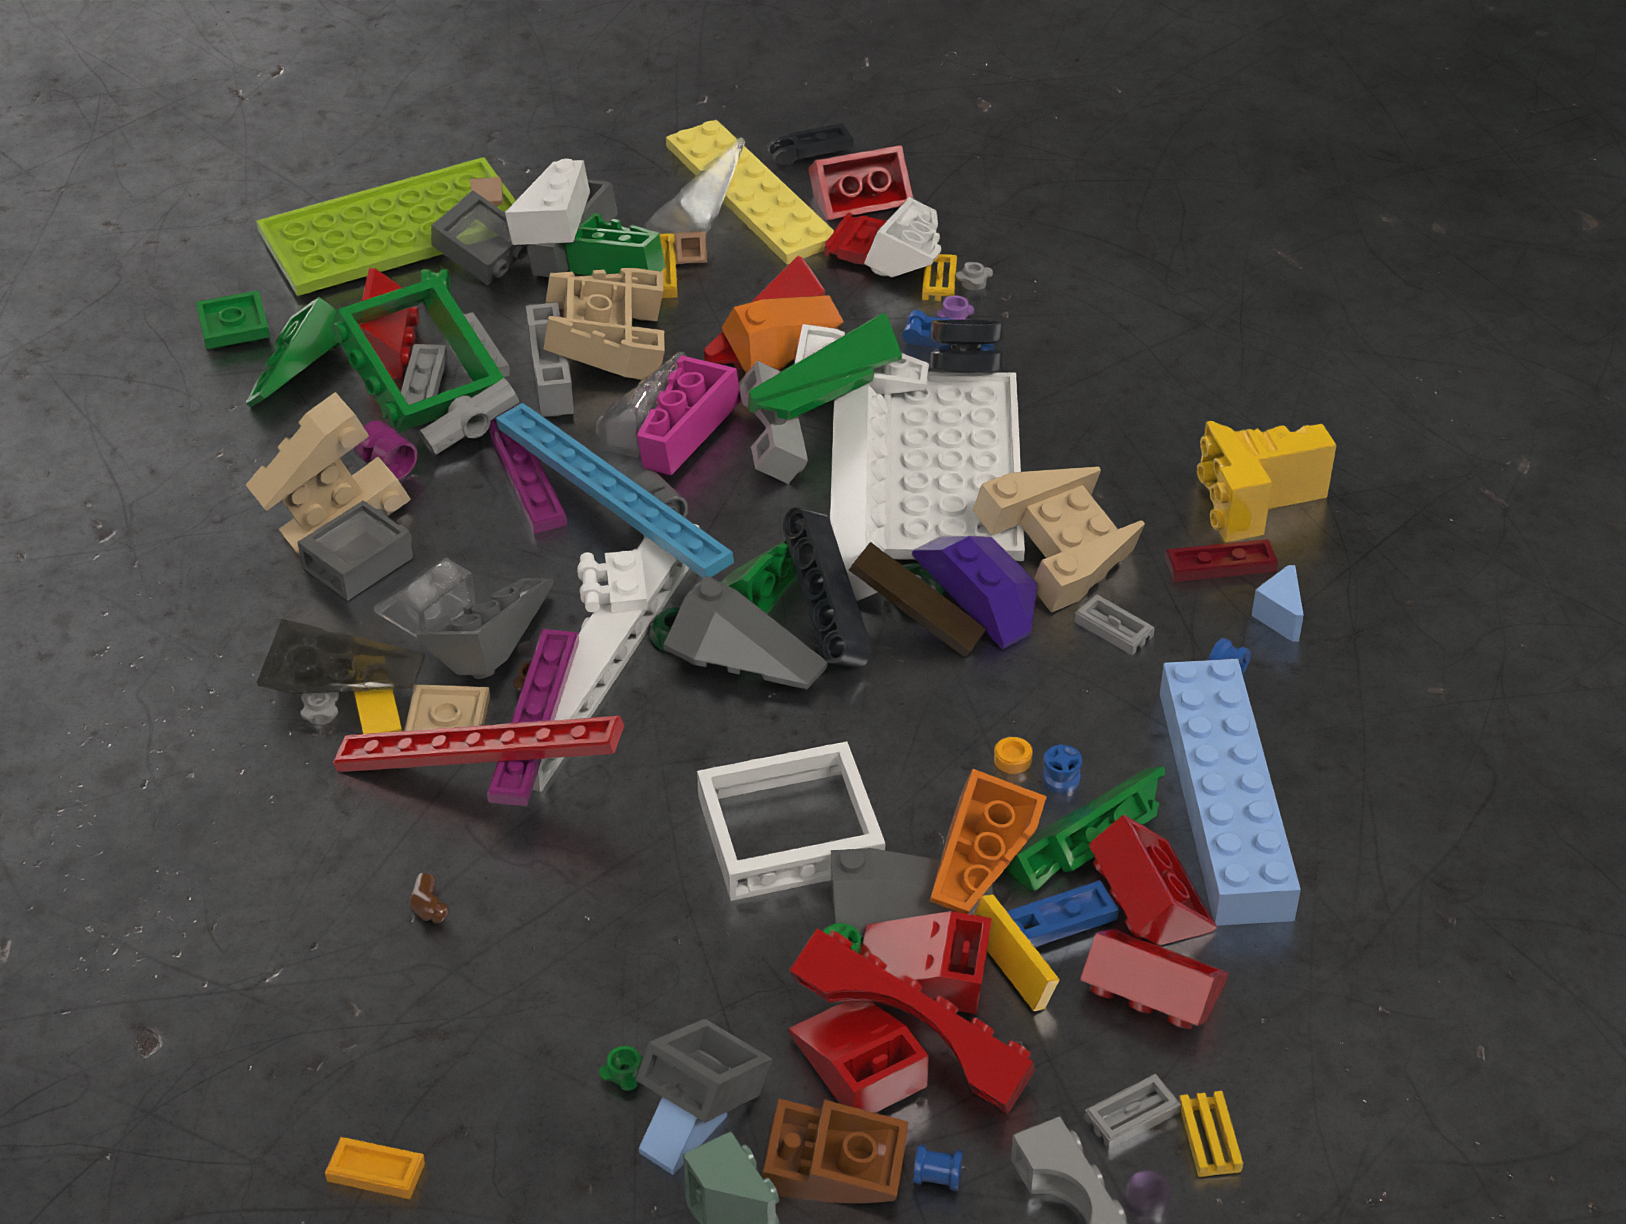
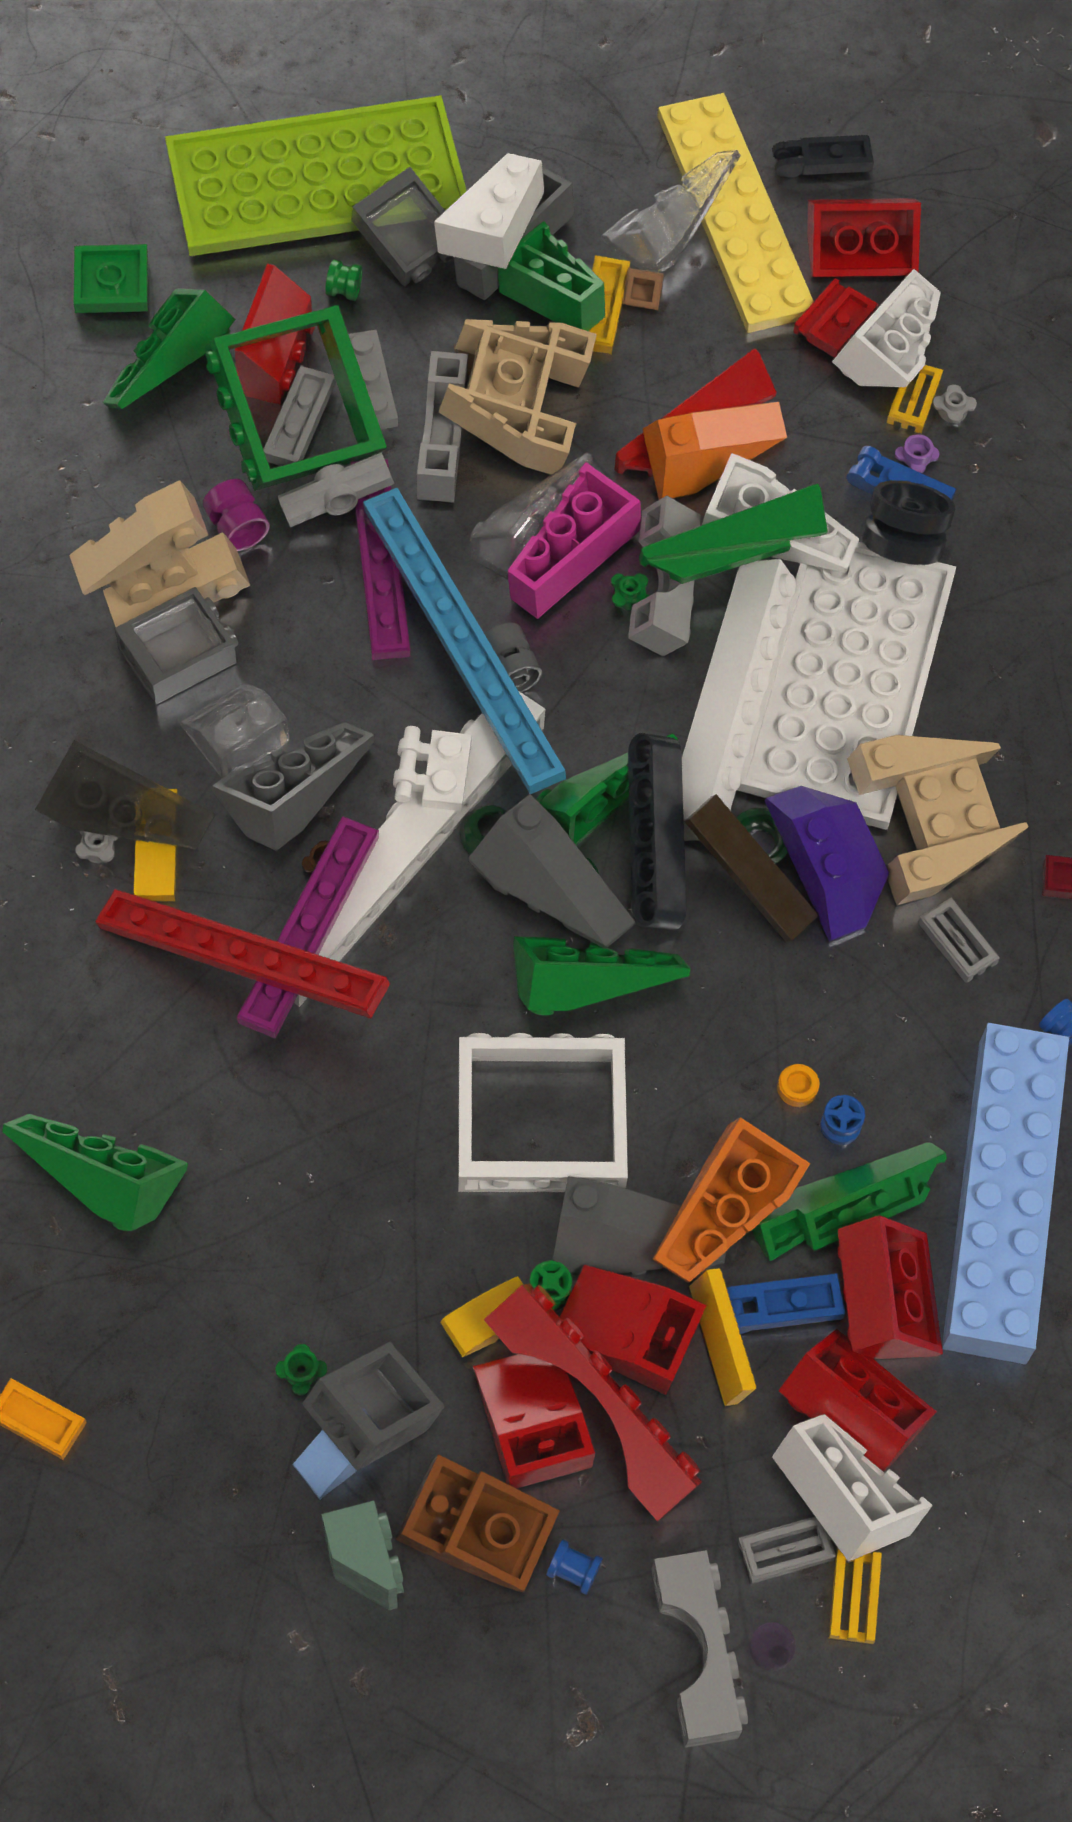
camera: 10 degrees right, 20 degrees up
tan tile [404,685,490,731] -> none
reddish brown arm [410,873,448,924] -> none
medium nougat slope [470,177,503,205] -> none
none -> green wedge [2,1114,188,1231]
none -> yellow slope [440,1276,523,1357]
none -> green wedge [513,936,691,1015]
none -> green plate [611,573,649,610]
none -> white wedge [772,1414,933,1562]

